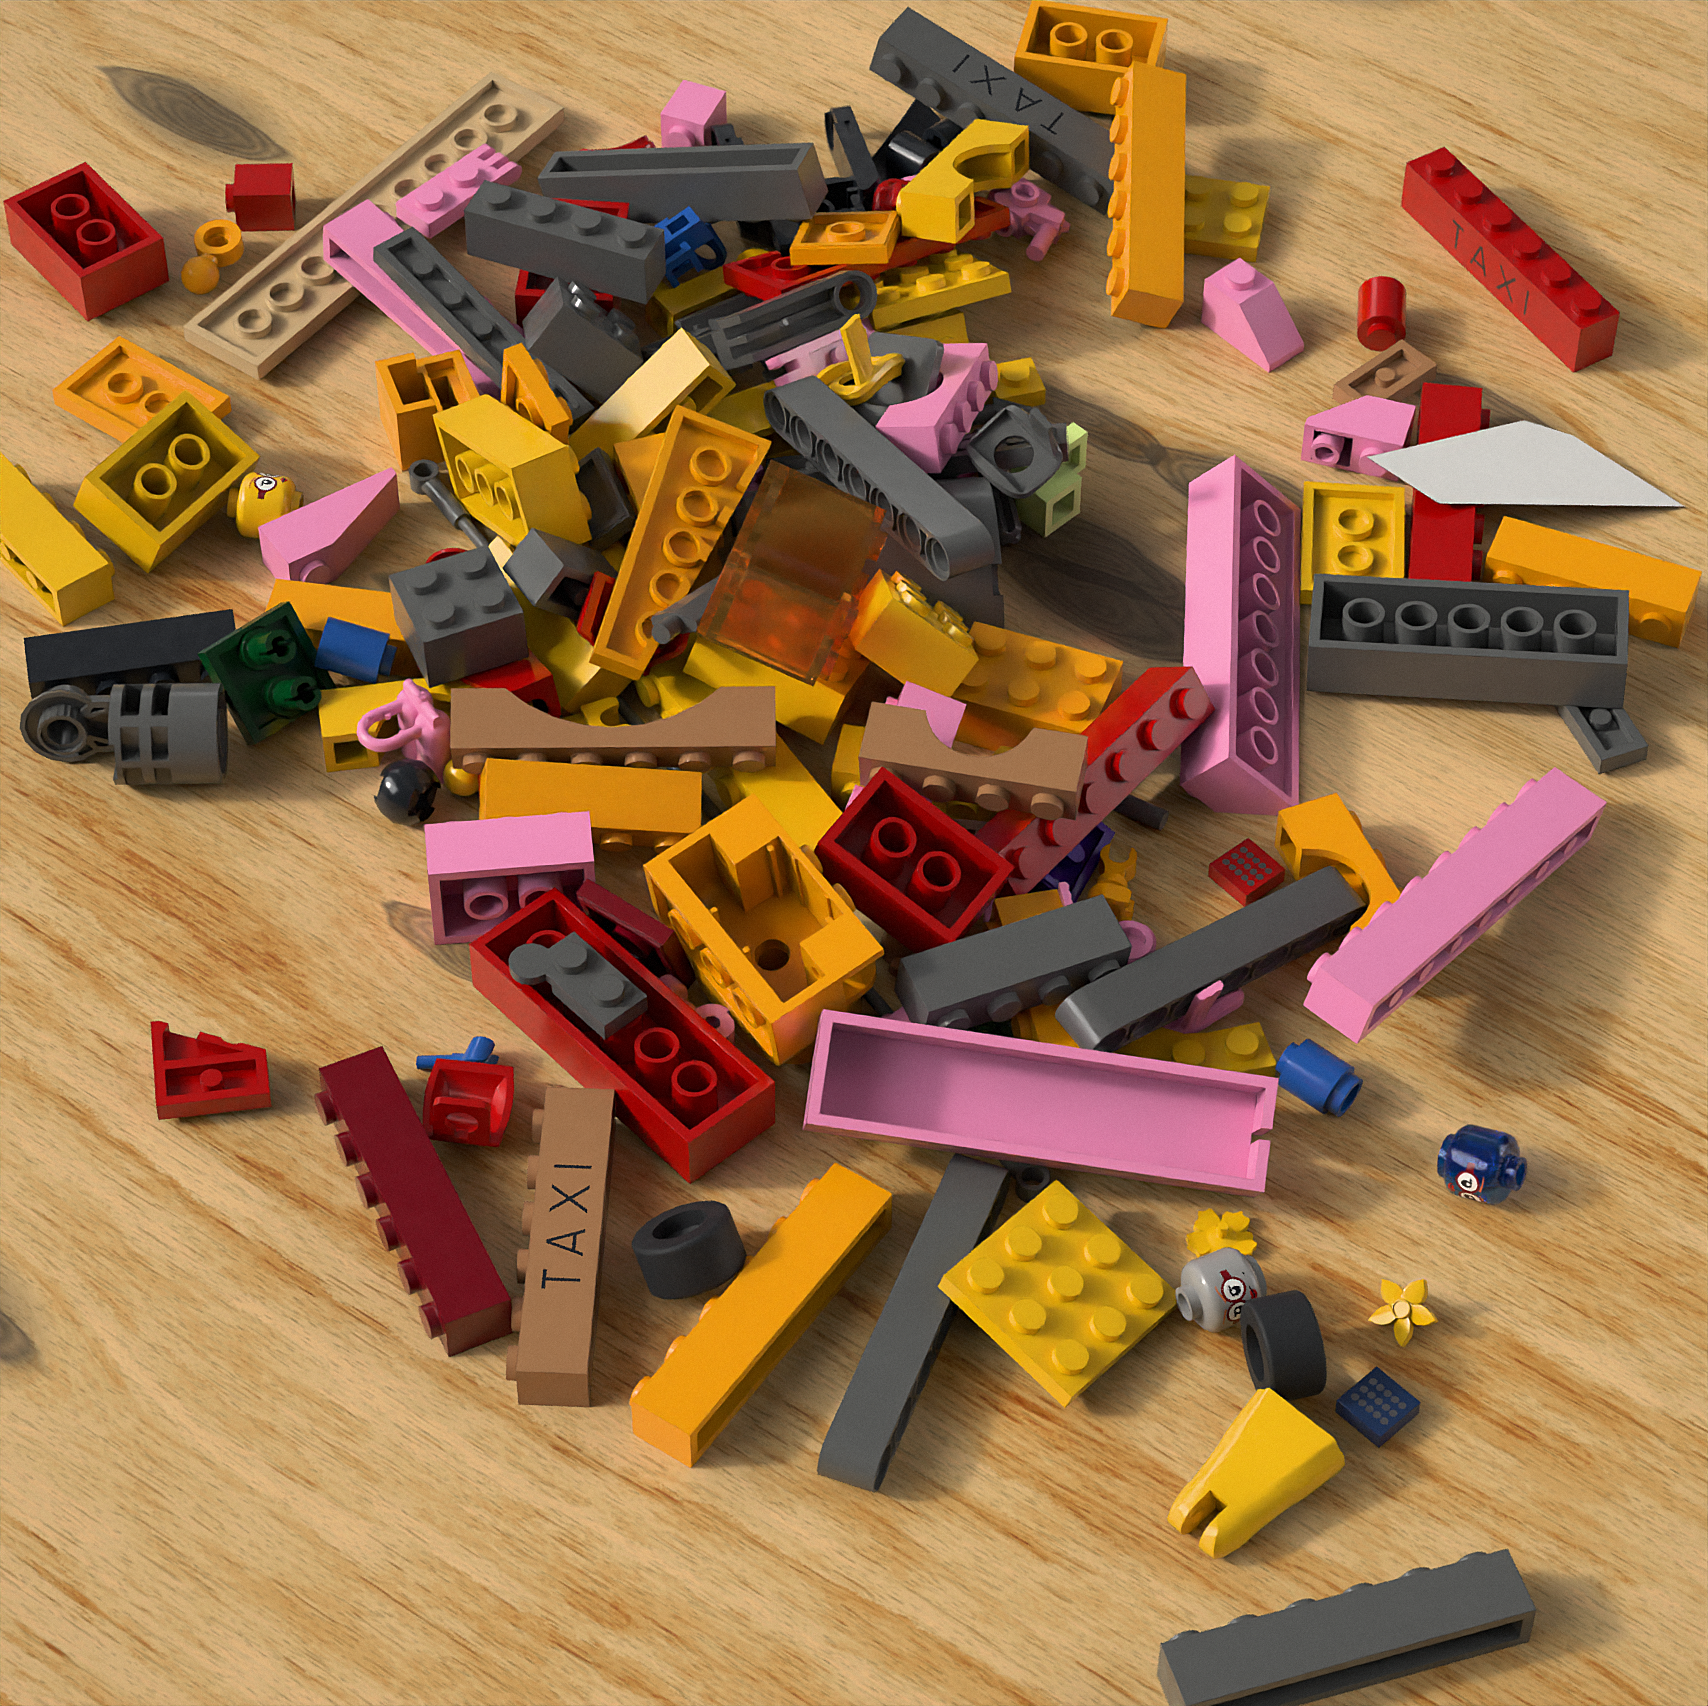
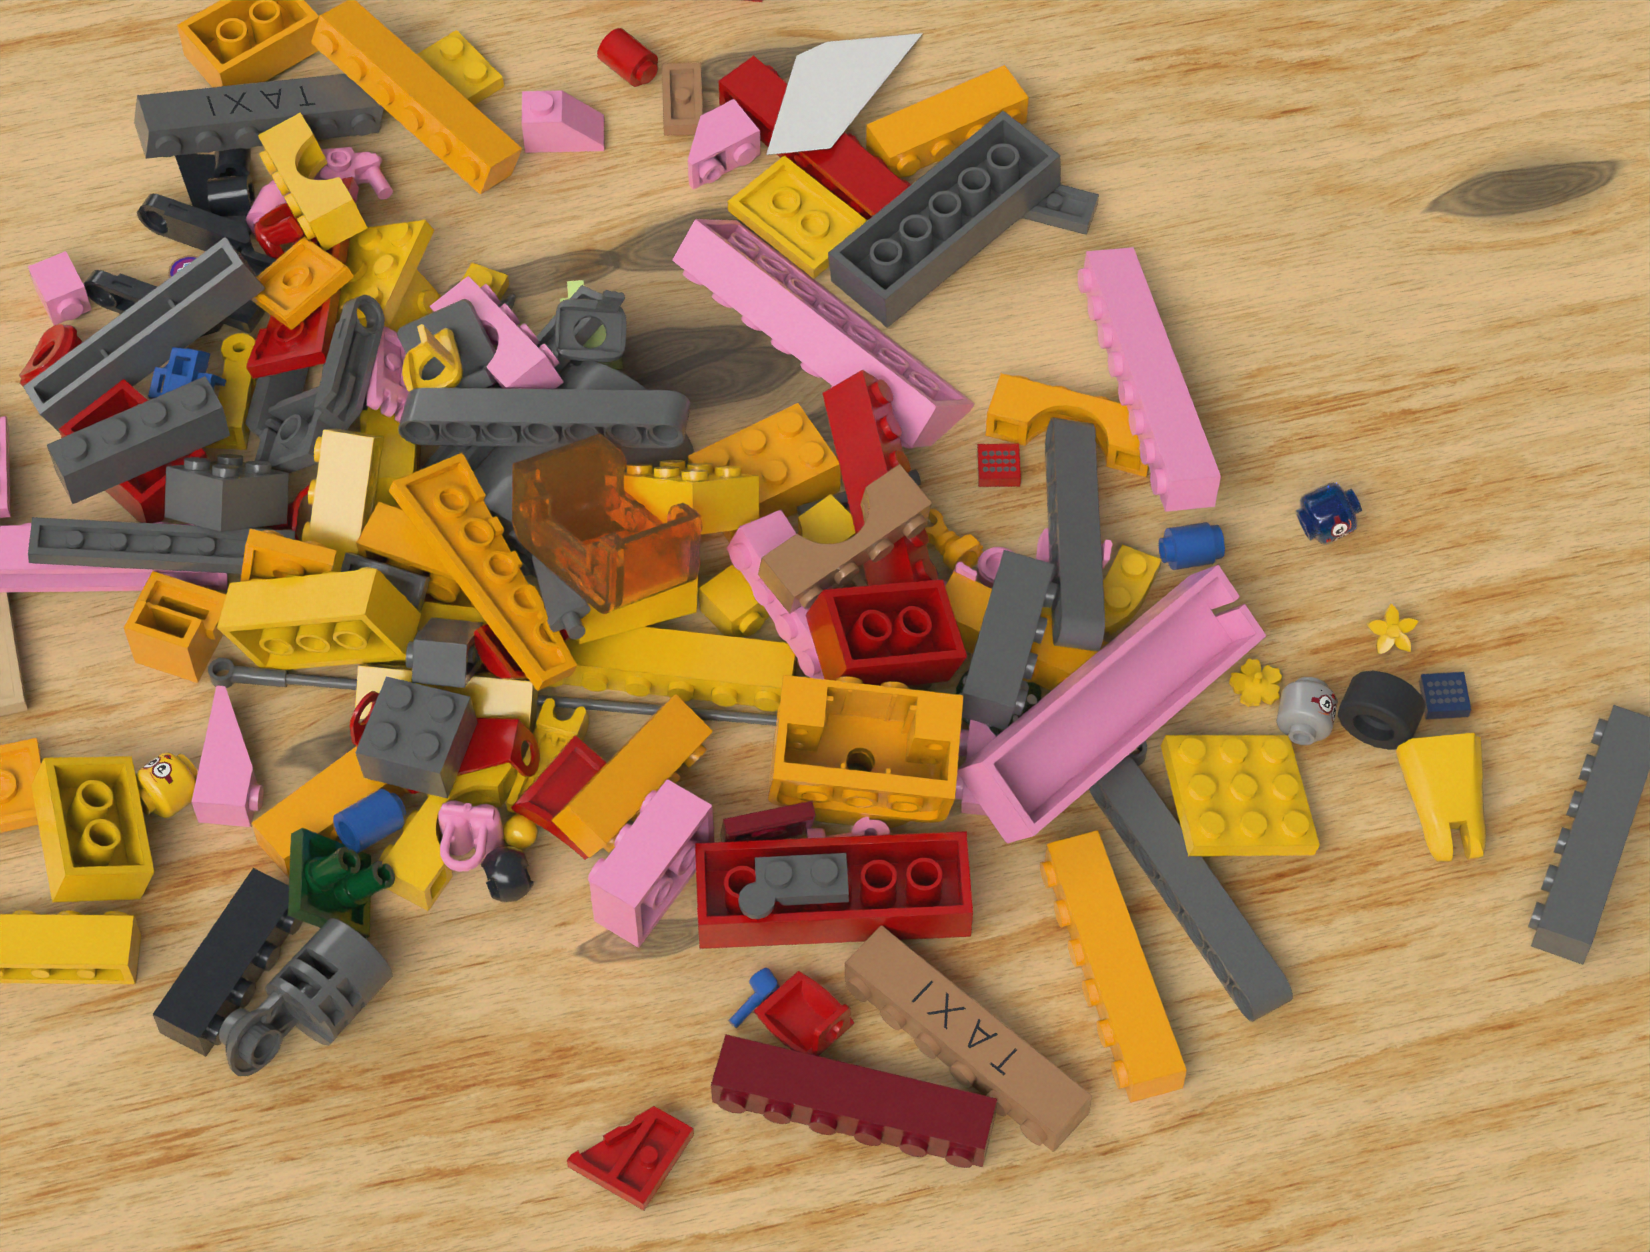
camera: 50 degrees left, 10 degrees up
medium nougat arch [450,686,776,775] -> none
black tyre [632,1201,747,1300] -> none

